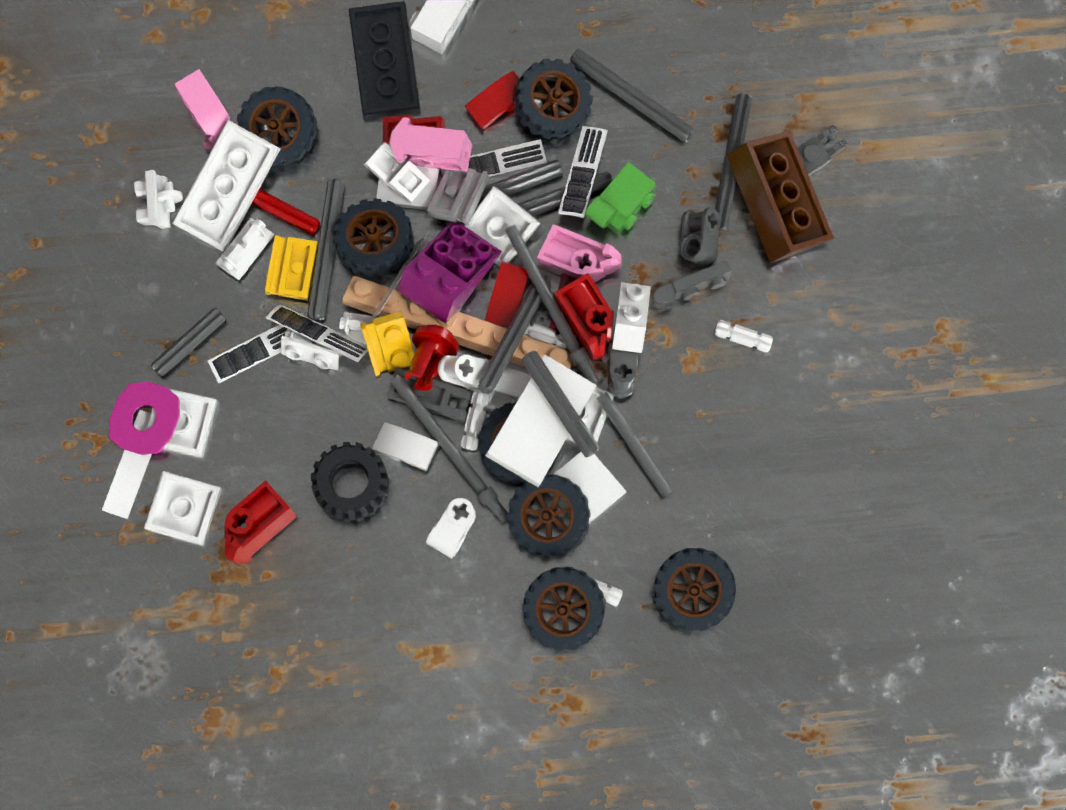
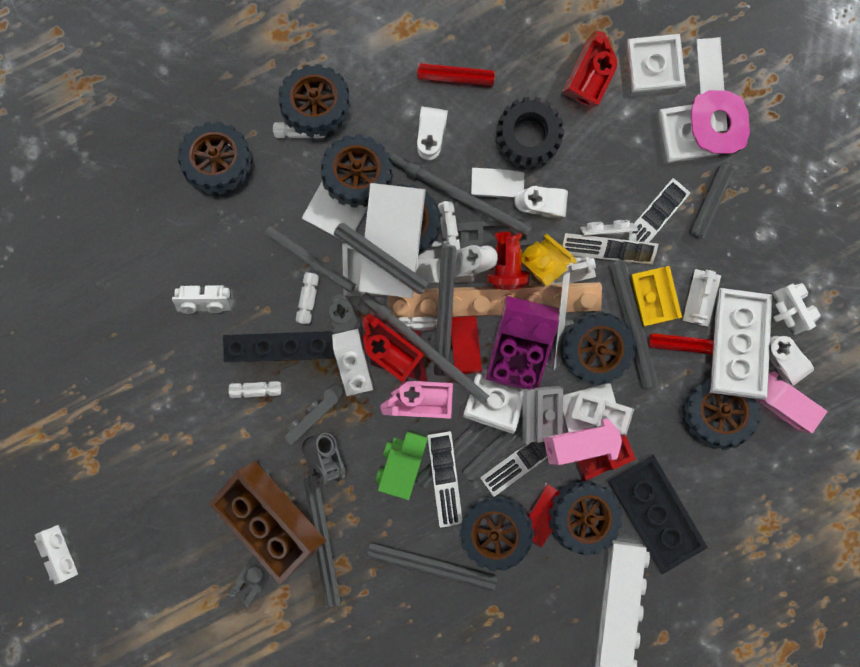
camera: 160 degrees right, 10 degrees up
none -> white hinge [34,525,78,584]
none -> white hinge [172,285,230,314]
none -> black brick [223,331,335,363]
none -> white axle [296,272,319,325]
none -> red axle [417,63,495,86]
none -> white piece [514,186,568,219]
none -> black wheel [549,481,623,556]
none -> white piece [769,336,814,387]

